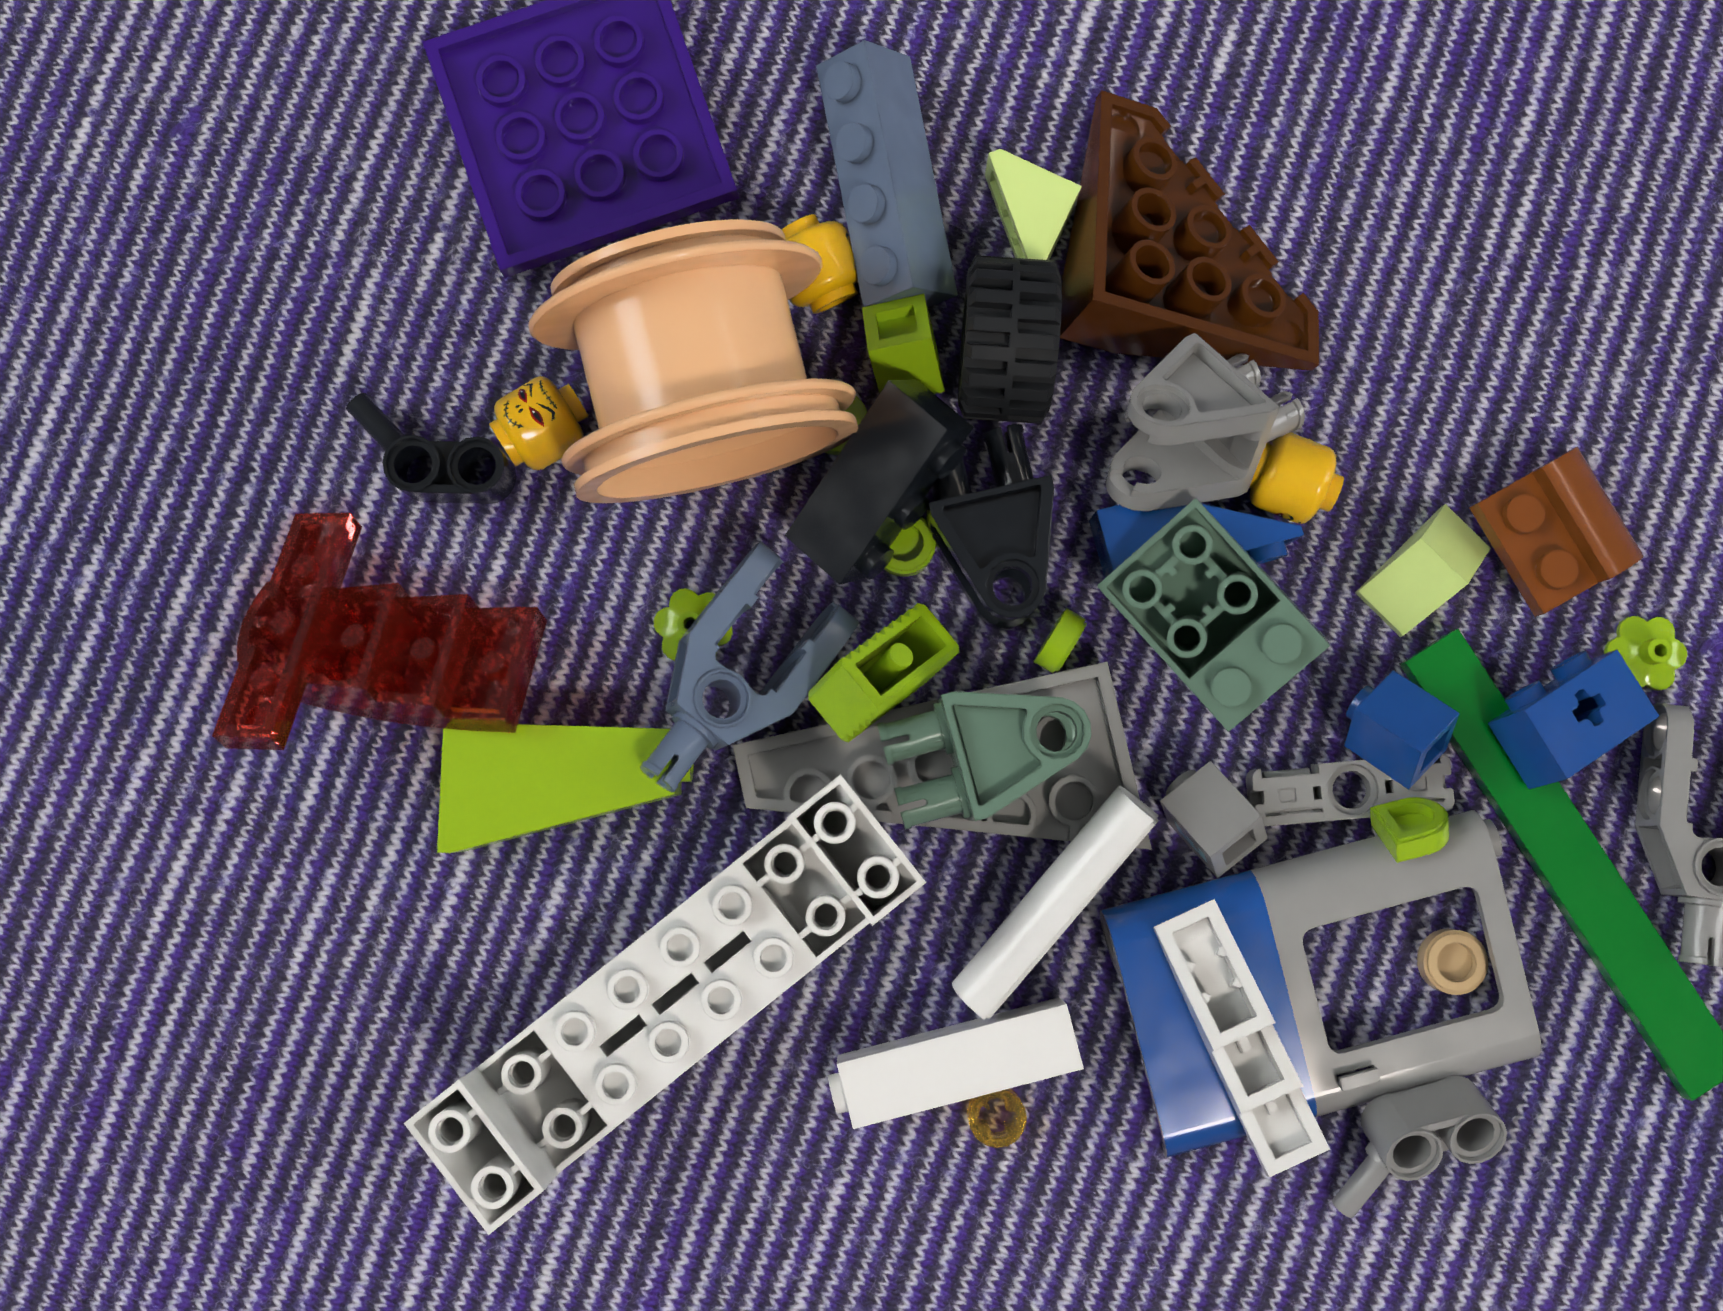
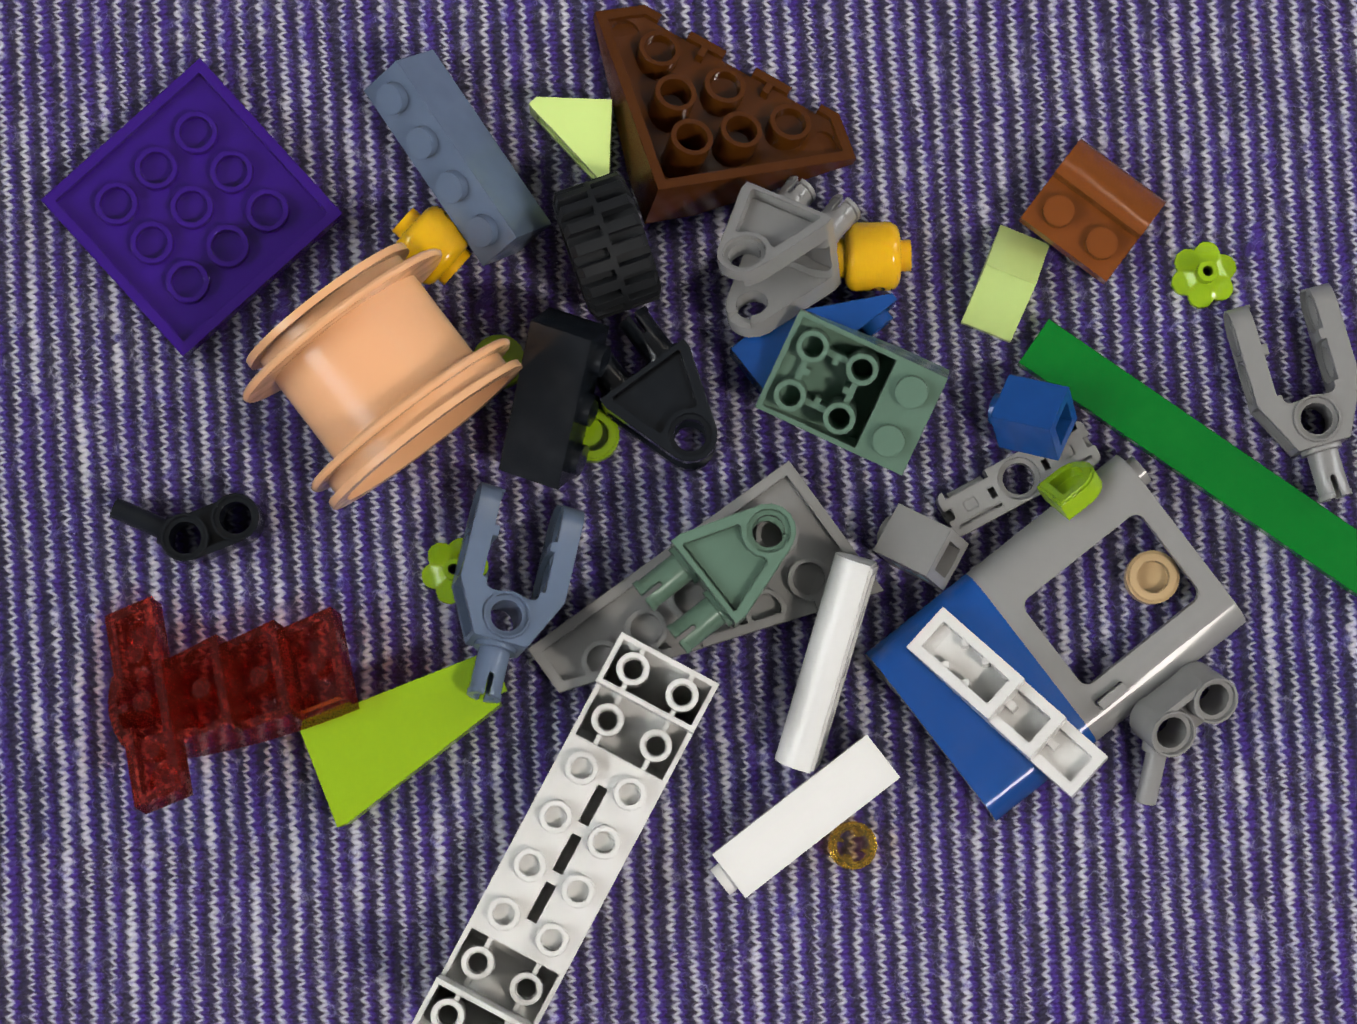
camera: 30 degrees left, 0 degrees up
yellow head [489,376,588,470] -> none
lime brick [808,603,960,743] -> none
lime brick [862,294,945,394] -> none
lime tile [1034,607,1087,673] -> none
blue brick [1488,650,1659,789] -> none

